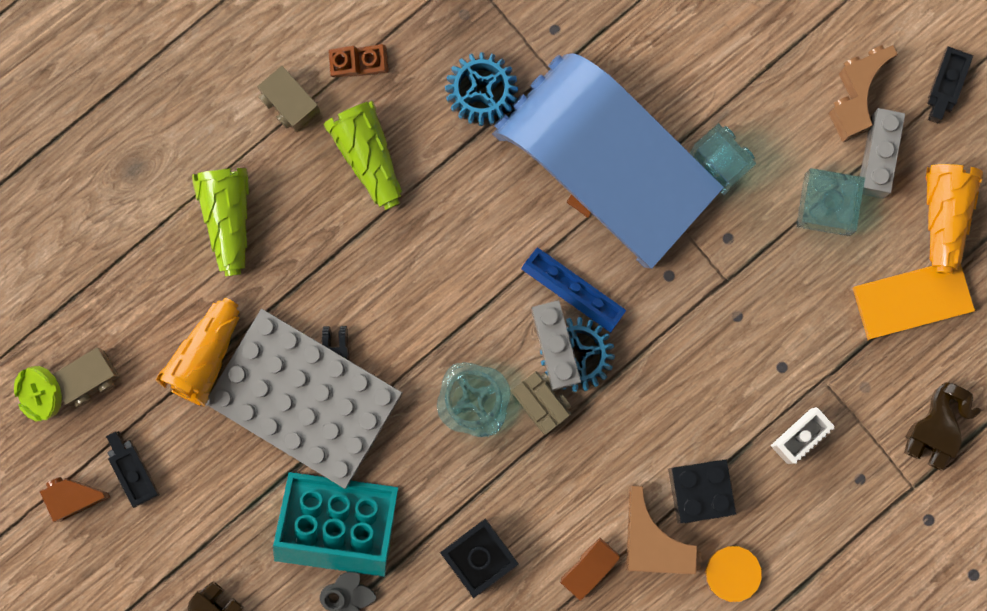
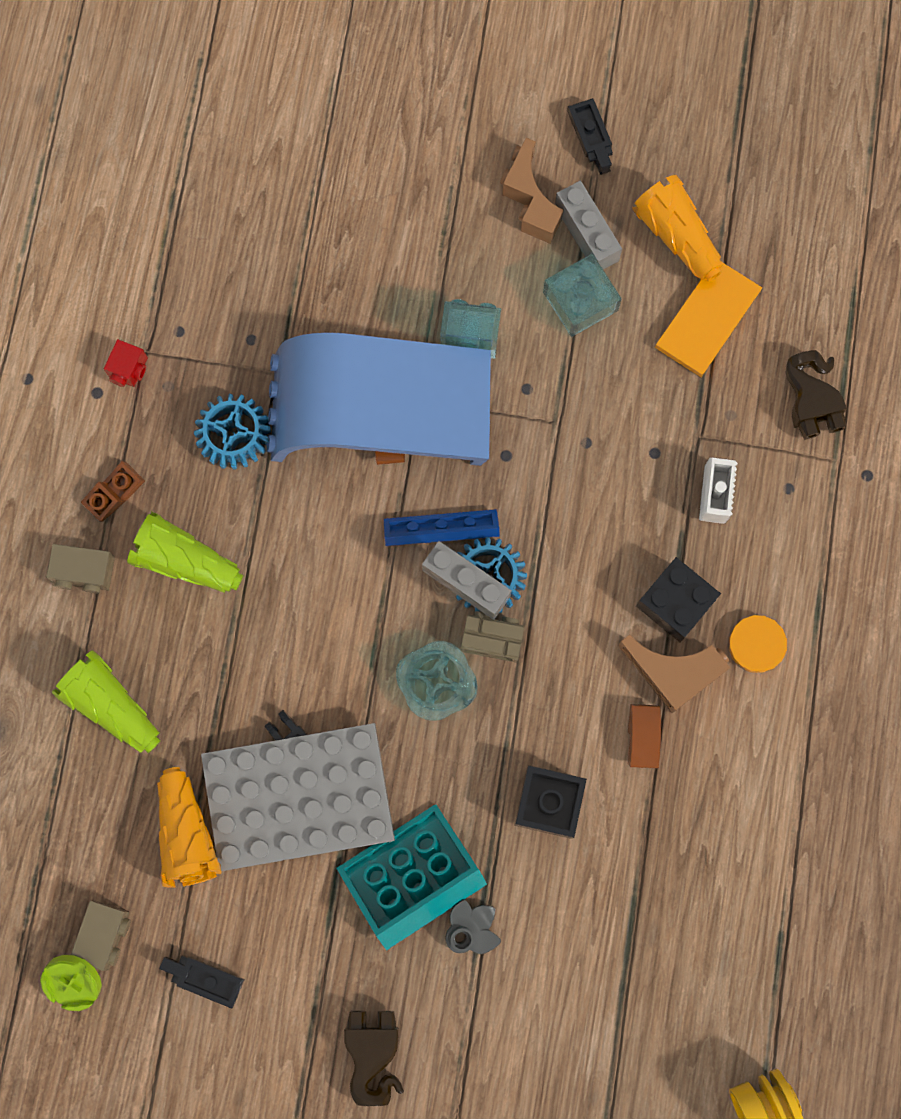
camera: 40 degrees left, 5 degrees down
dark orange slope [39,477,111,522] -> none

